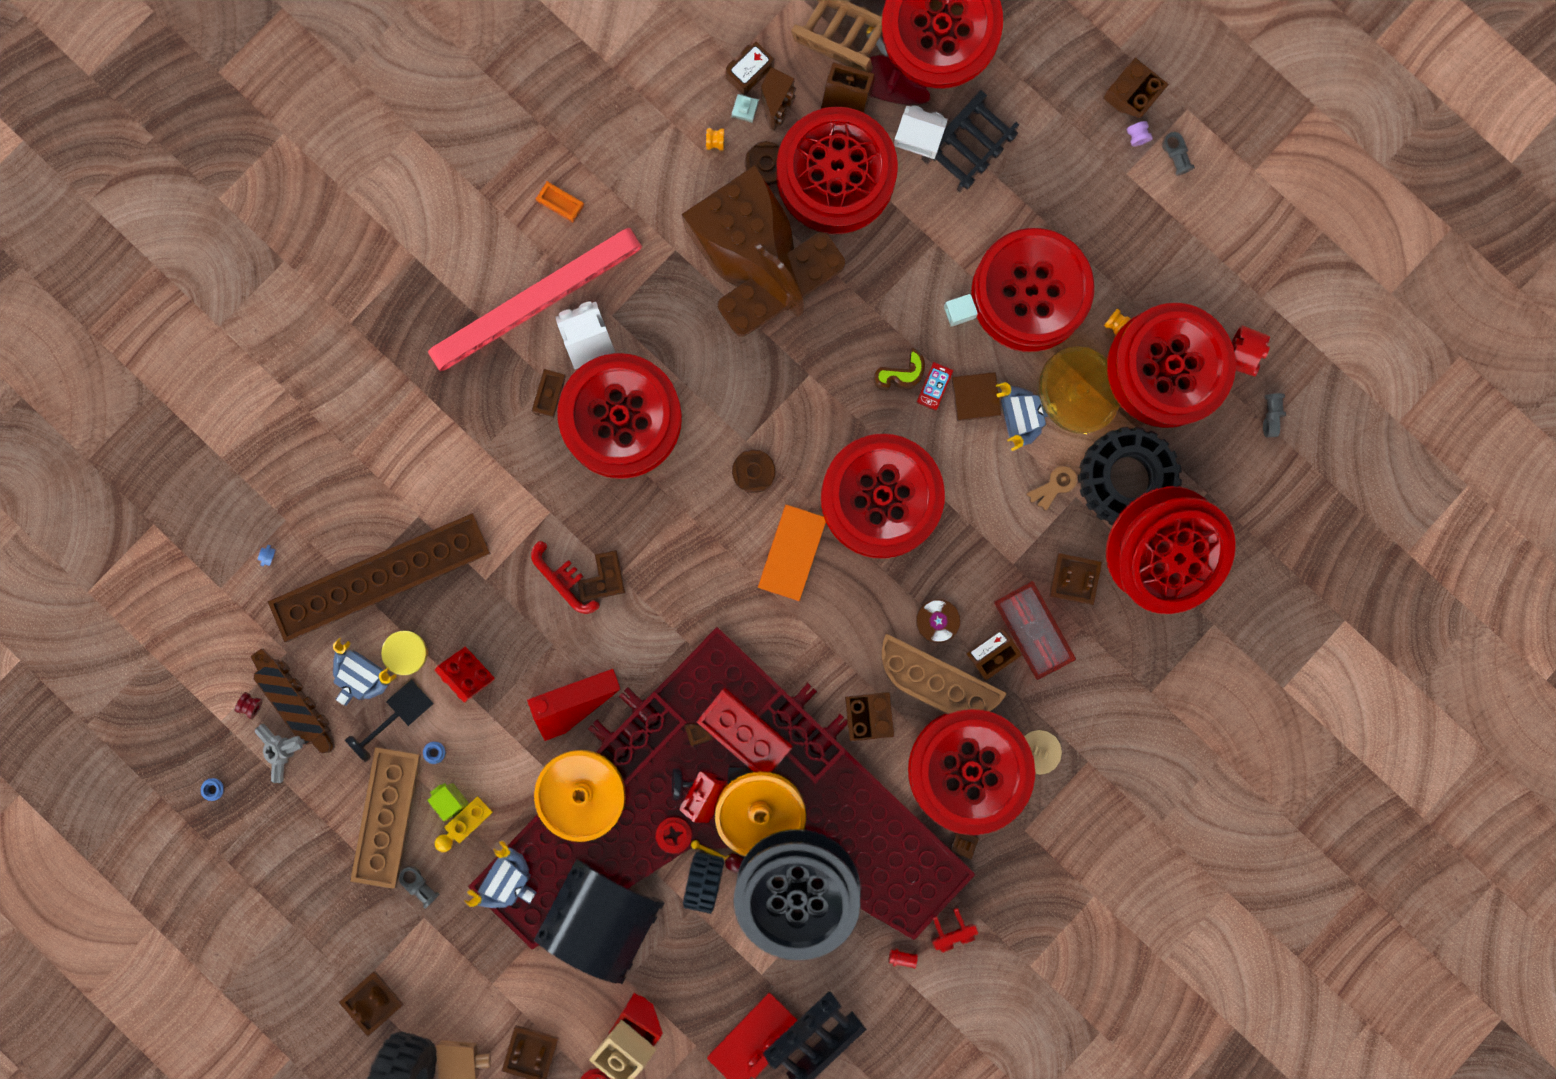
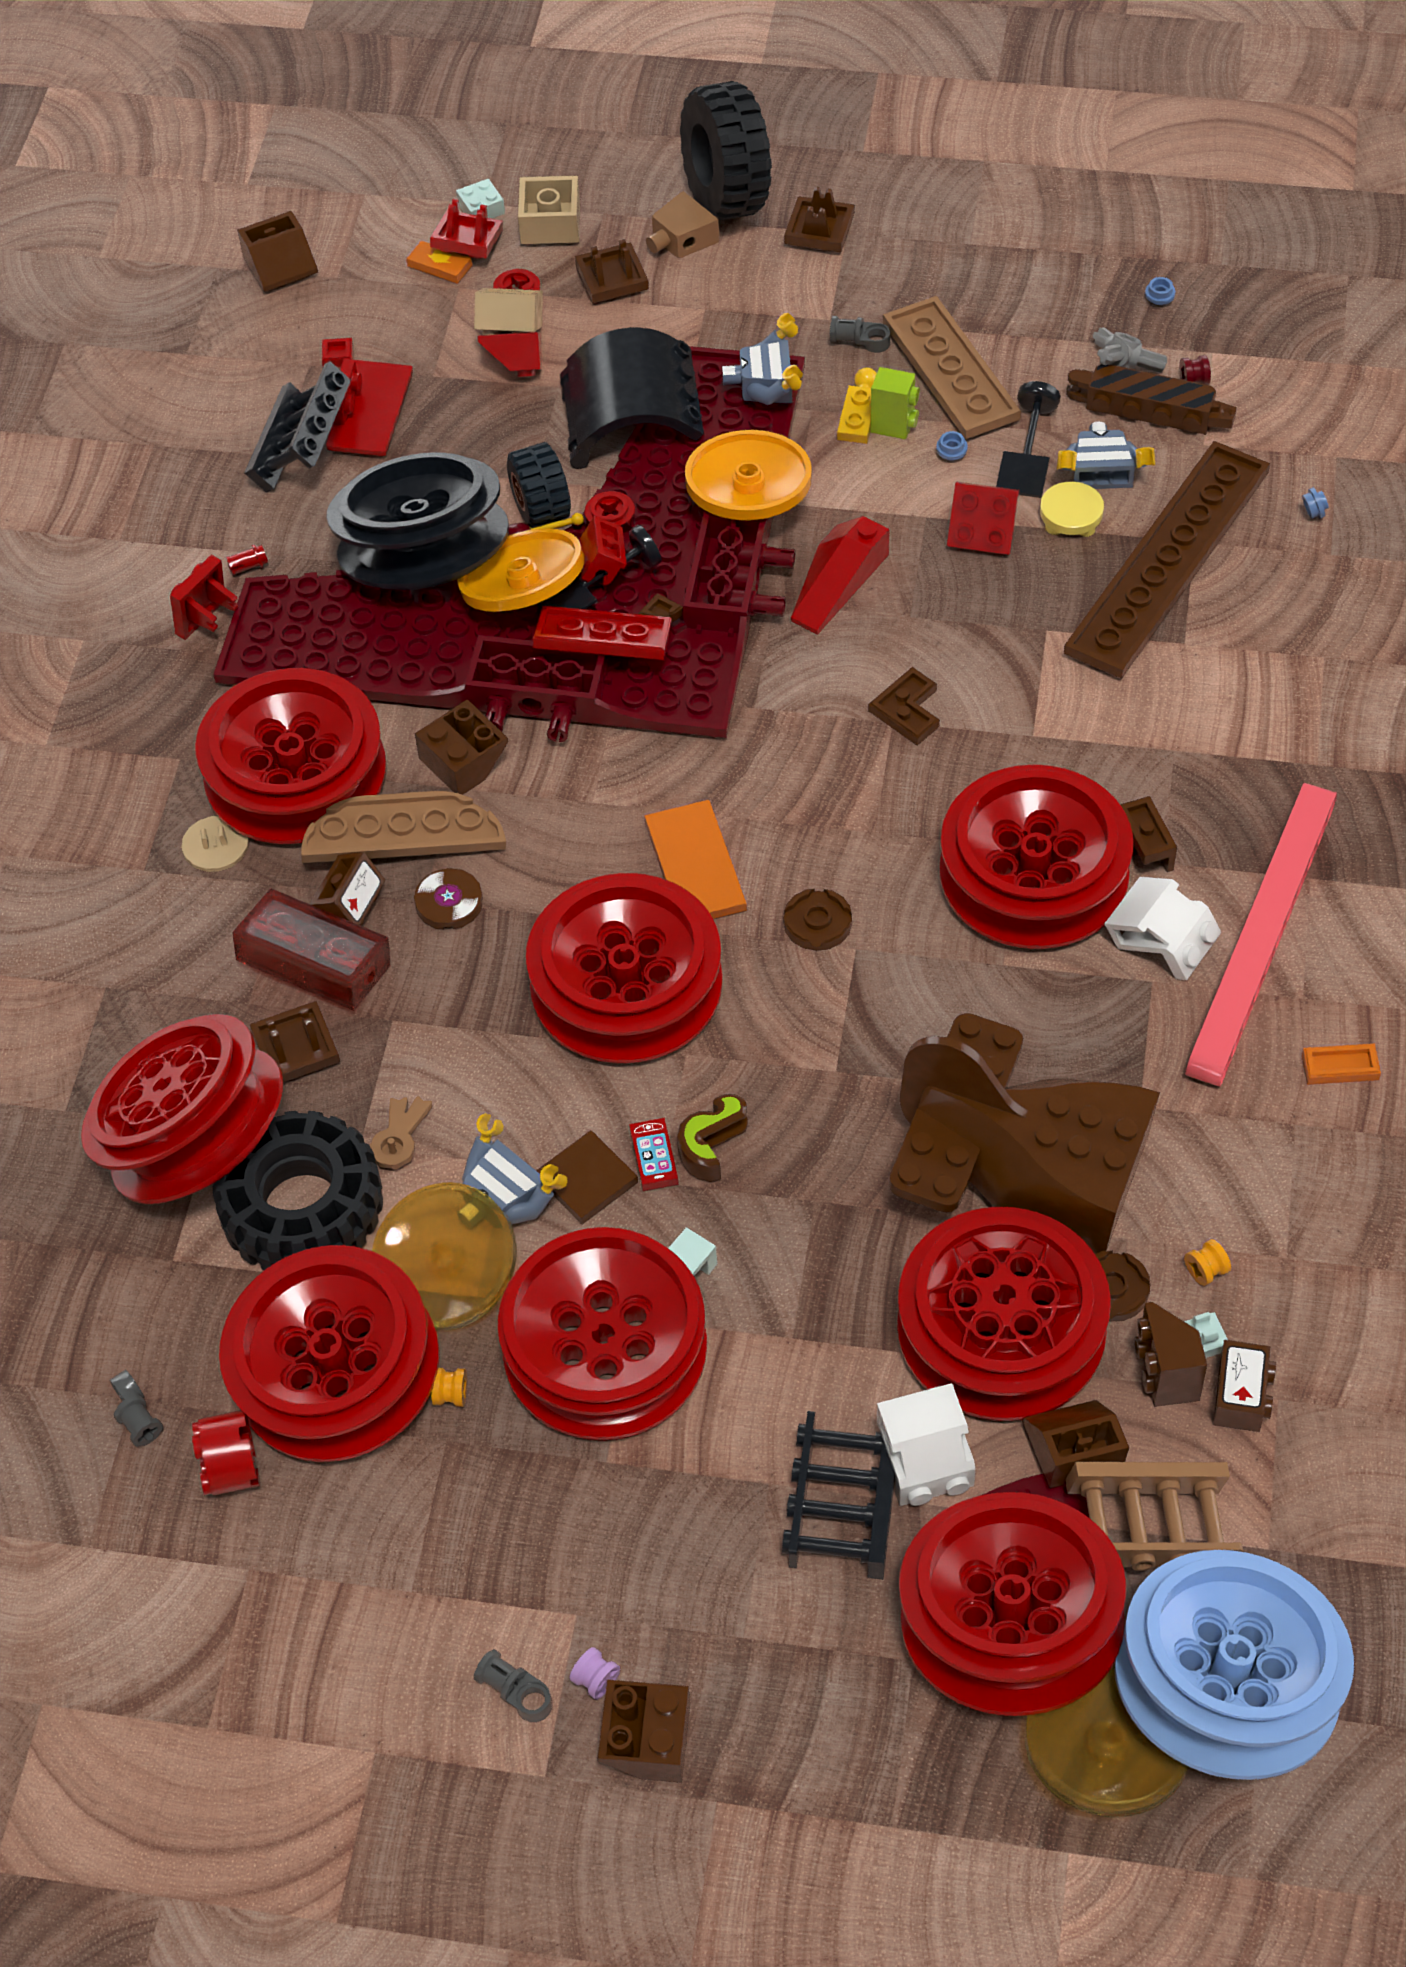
camera: 155 degrees right, 30 degrees down
red piece [531,541,600,614] -> none

